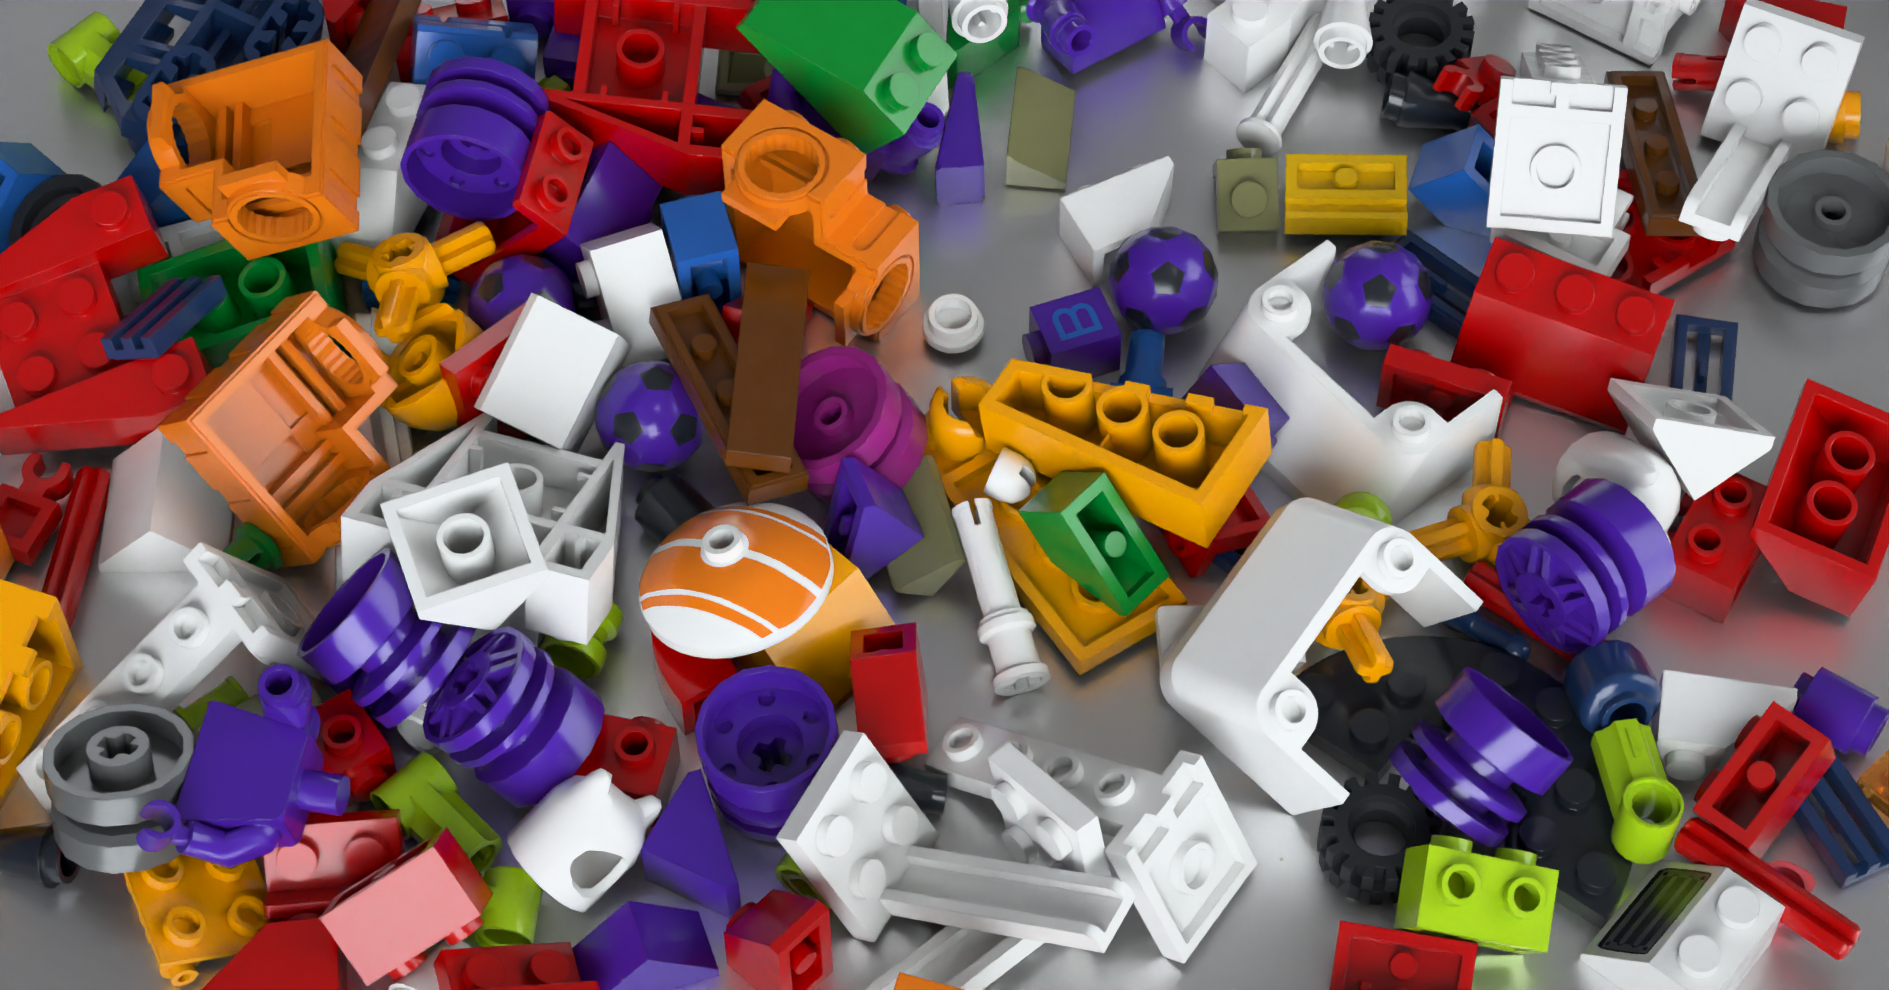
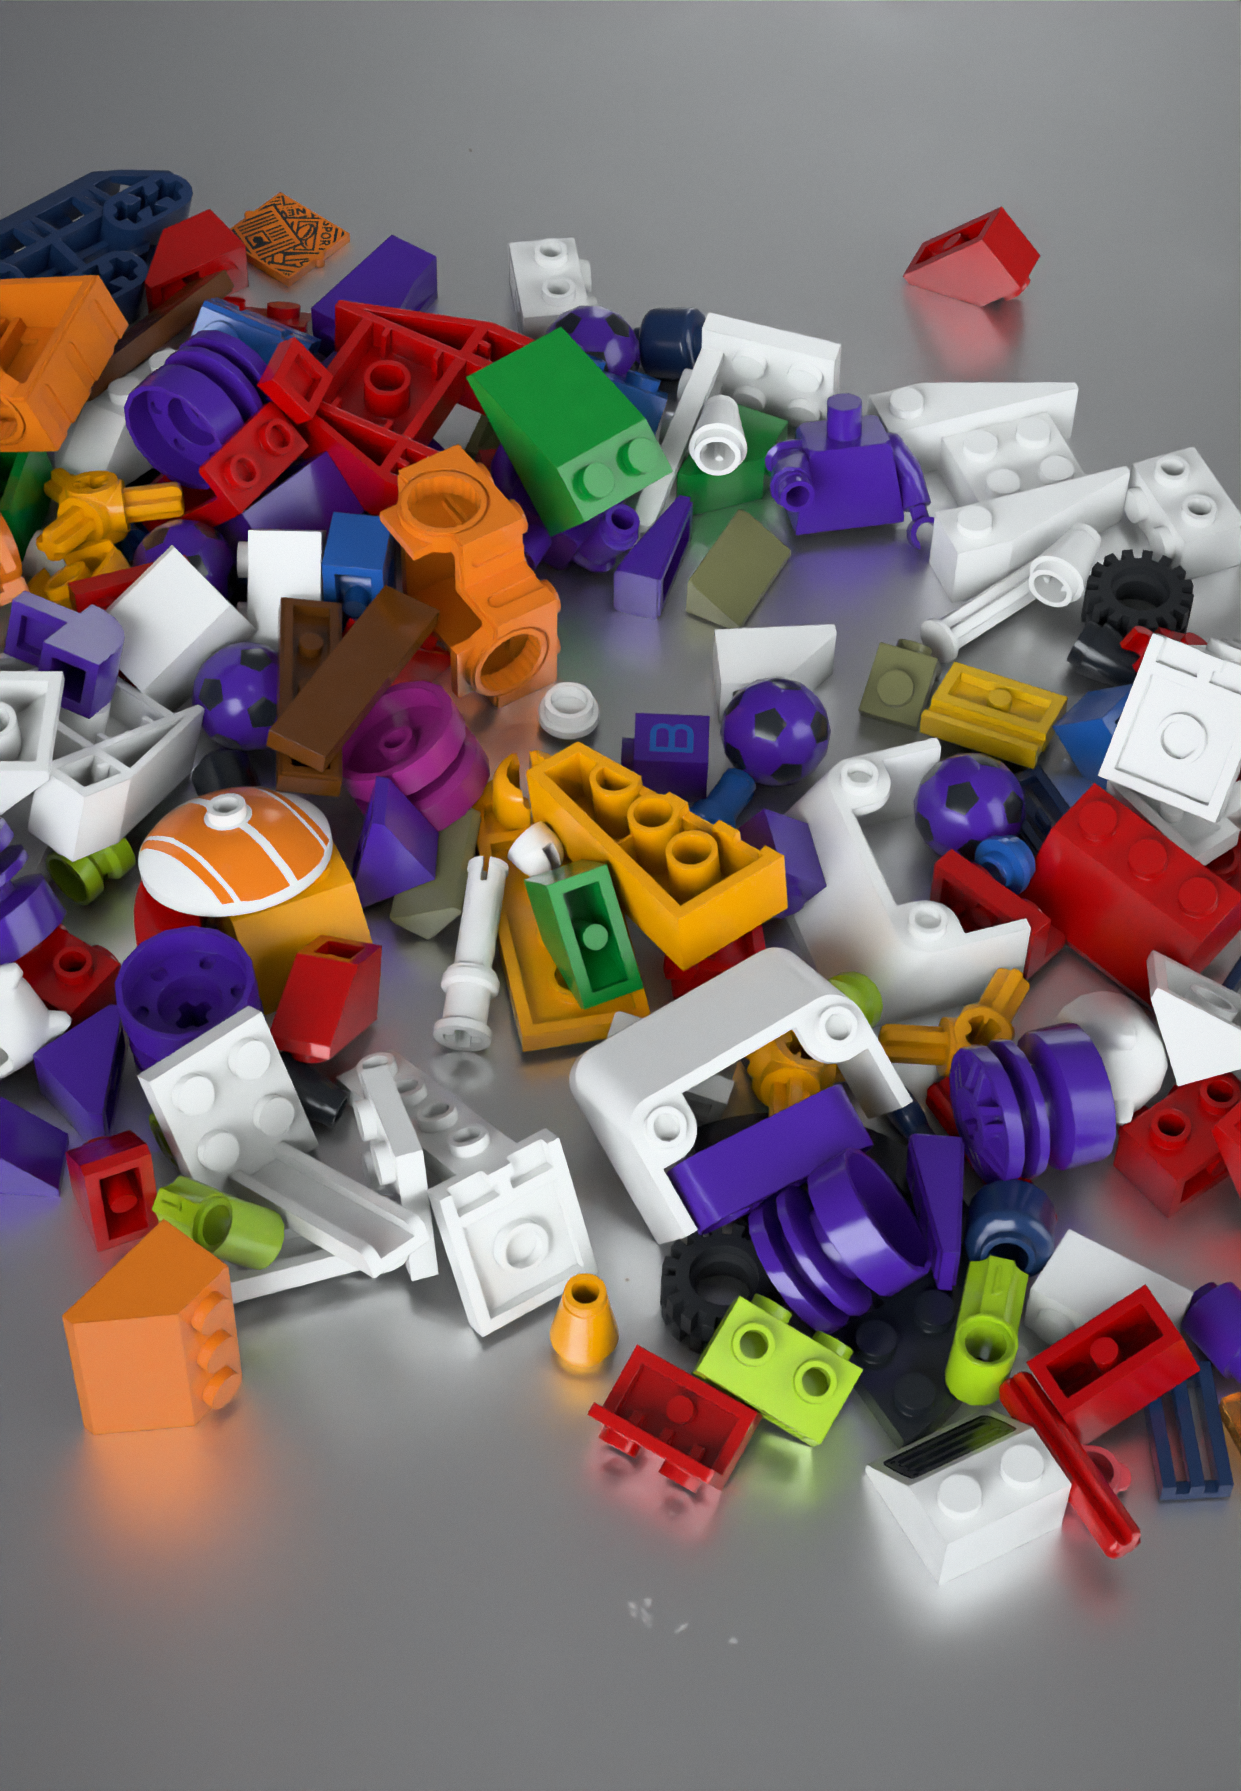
camera: 20 degrees right, 5 degrees down
none -> dark purple brick [4,591,125,719]
none -> lime piece [151,1175,284,1270]
none -> red plate [257,337,334,425]
none -> light orange cone [550,1273,619,1367]
none -> dark purple beam [666,1084,874,1236]
none -> dark purple slope [905,1134,965,1291]
none -> blue plate [975,835,1036,895]

